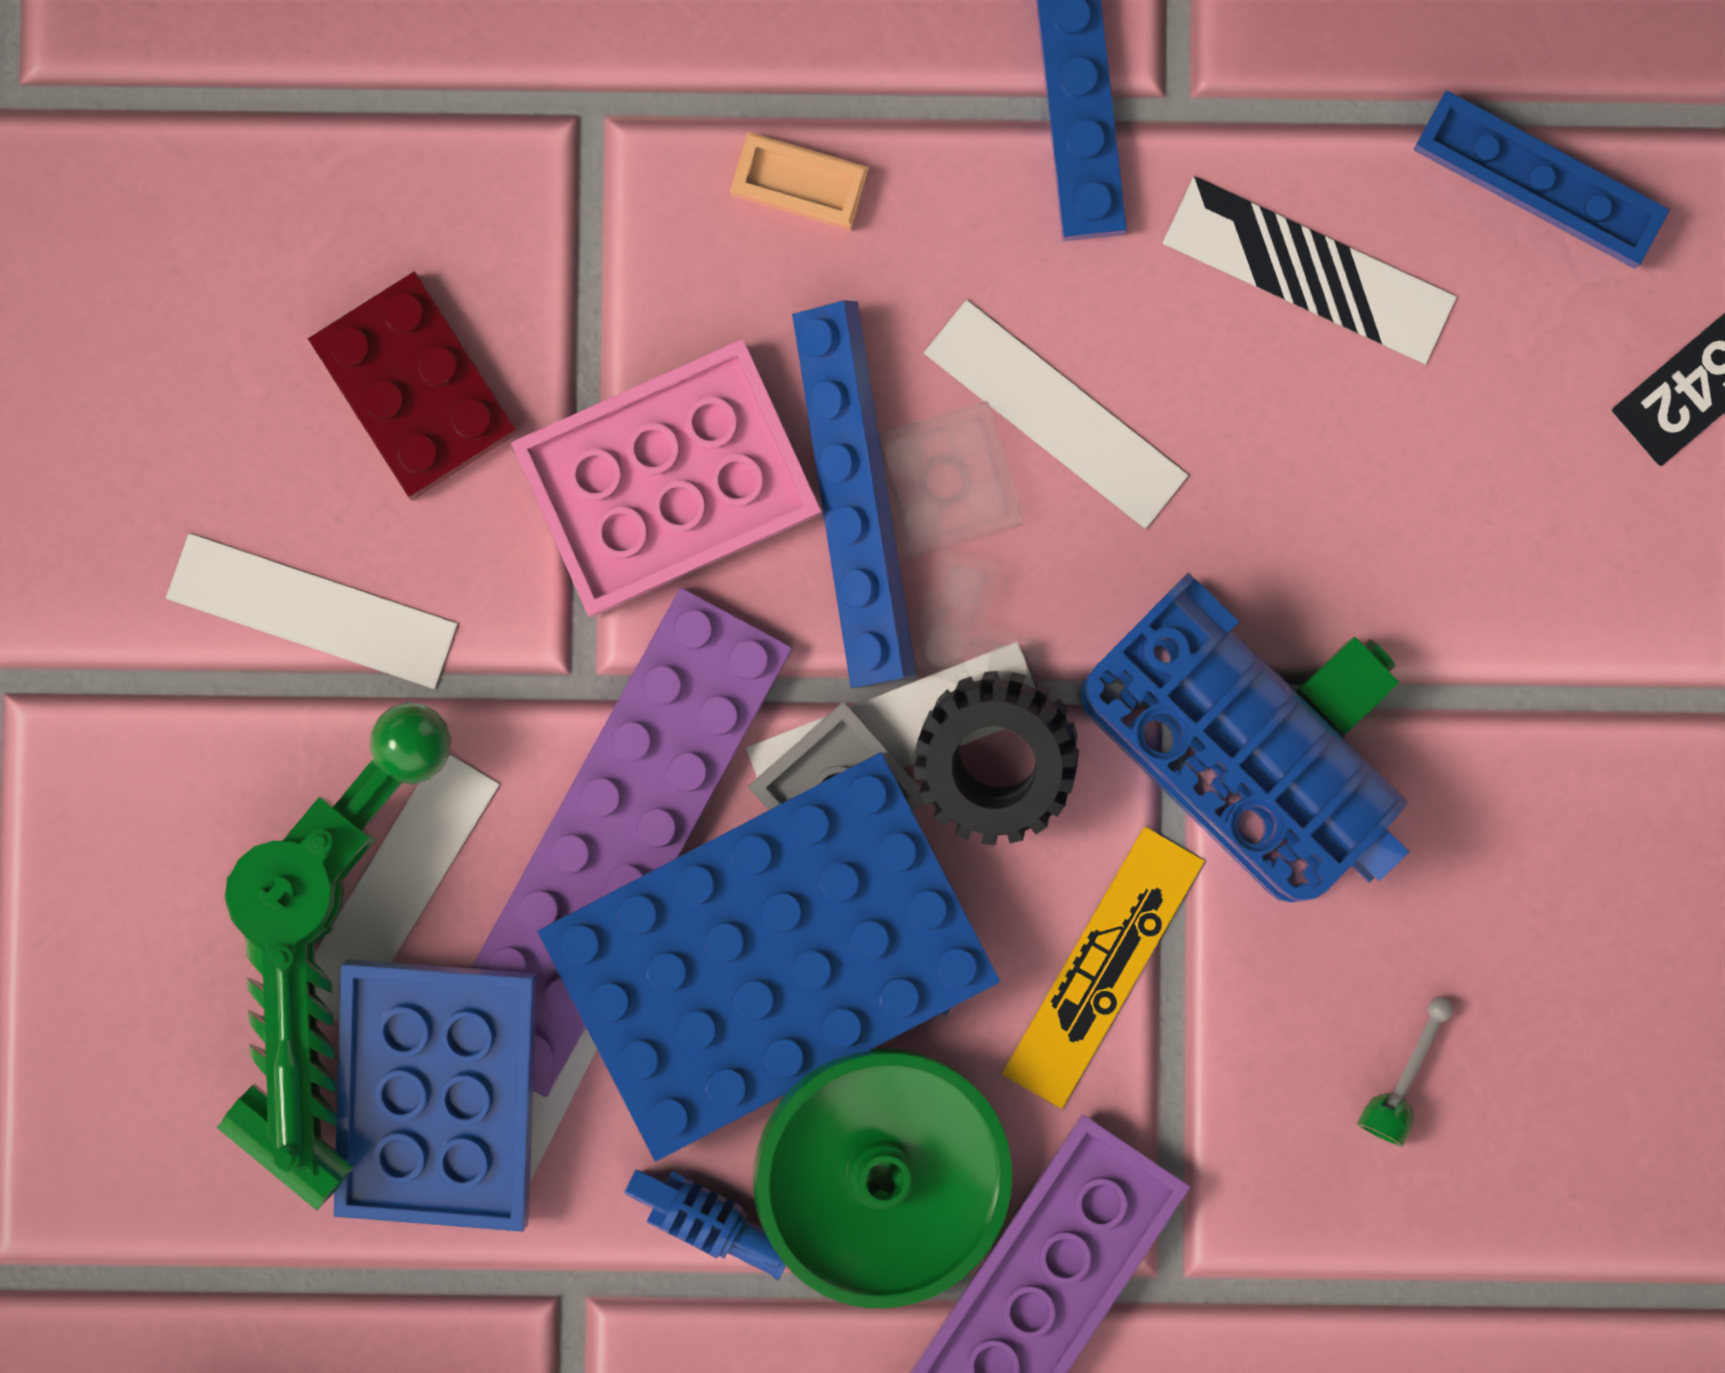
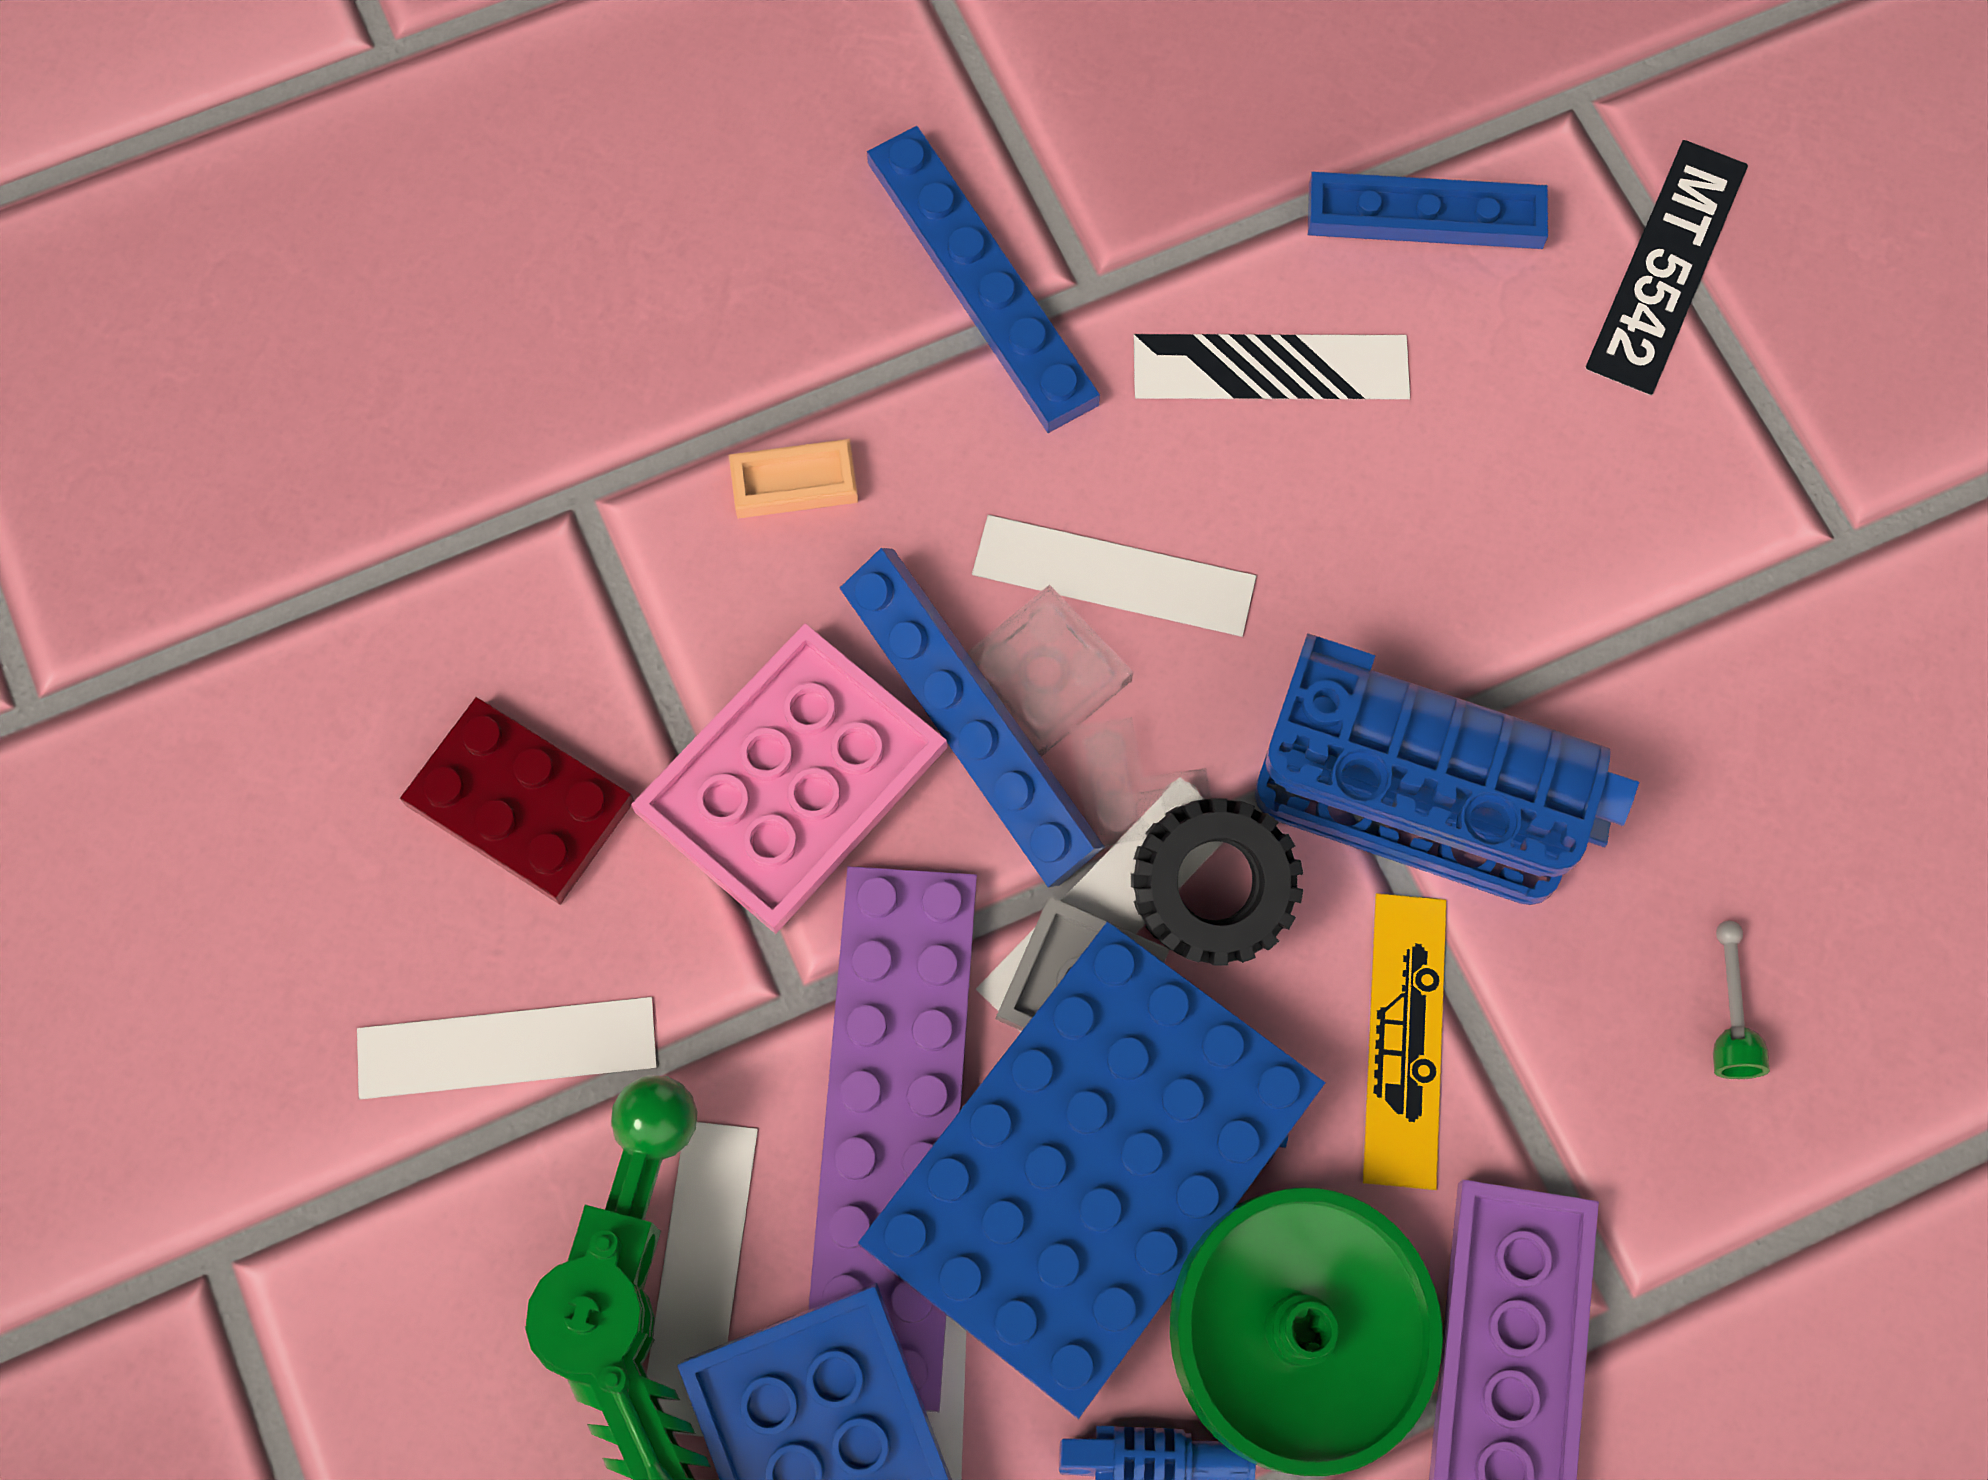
camera: 25 degrees left, 15 degrees down
green brick [1295,636,1400,737] -> none

